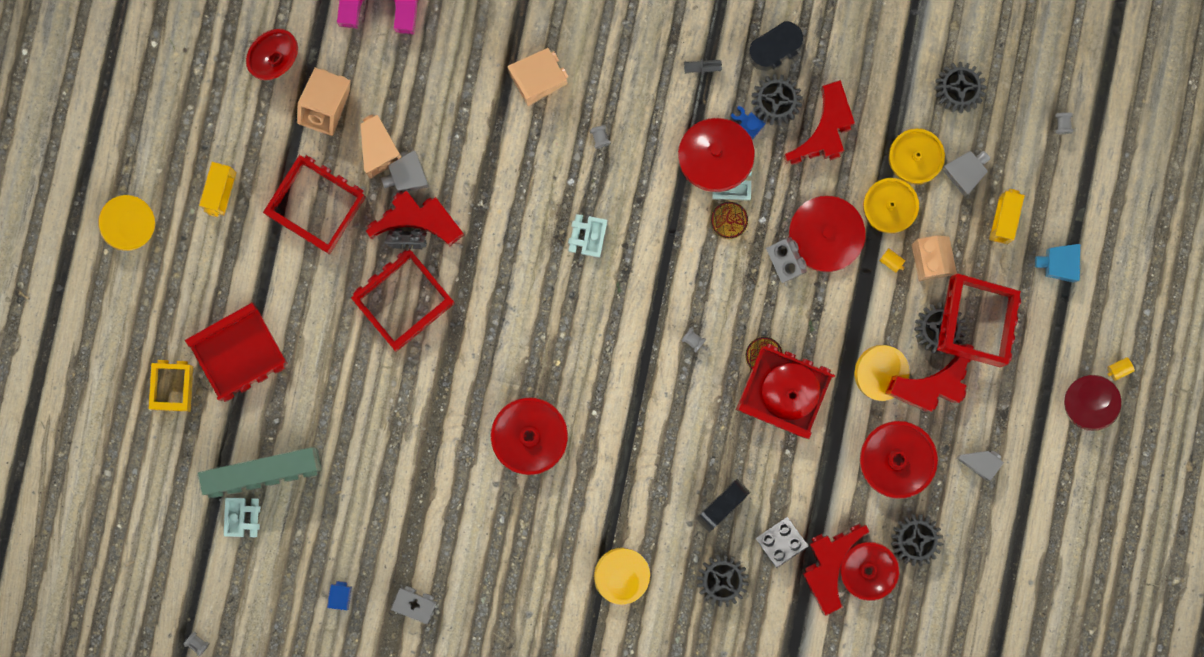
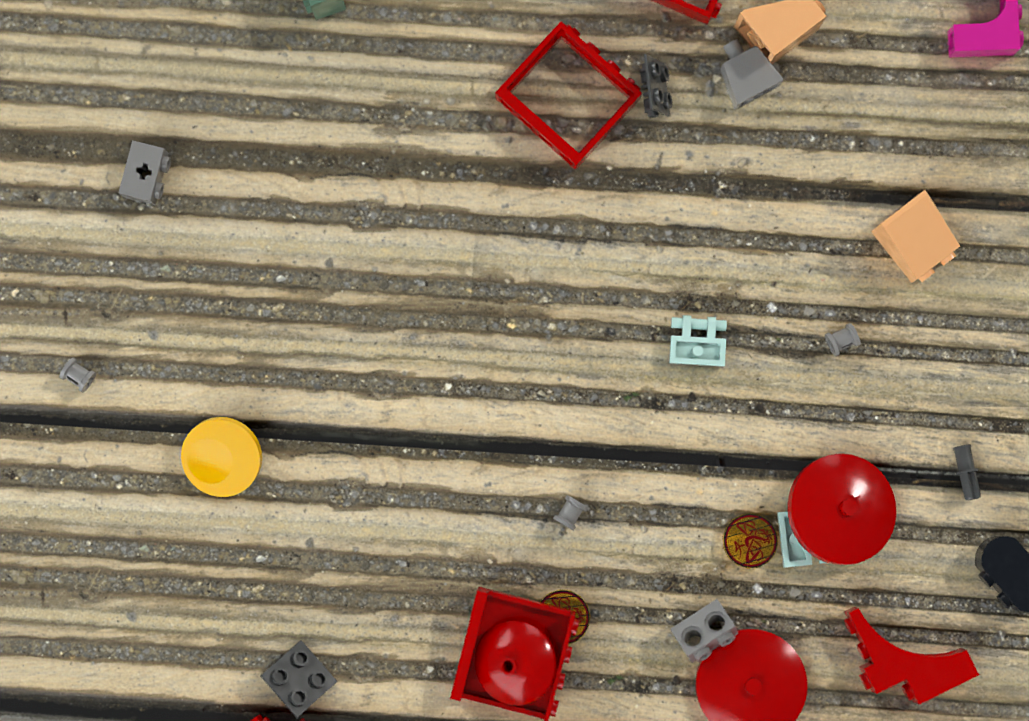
camera: 80 degrees right, 0 degrees up
blue brick [327,581,352,611] -> none
red arch [366,190,465,247] -> none
red dish [491,398,568,475] -> none
black brick [696,479,751,533] -> none
dark grey gear [697,555,749,607] -> none
blue plate [731,106,765,139] -> none
dark grey gear [751,74,803,126] -> none

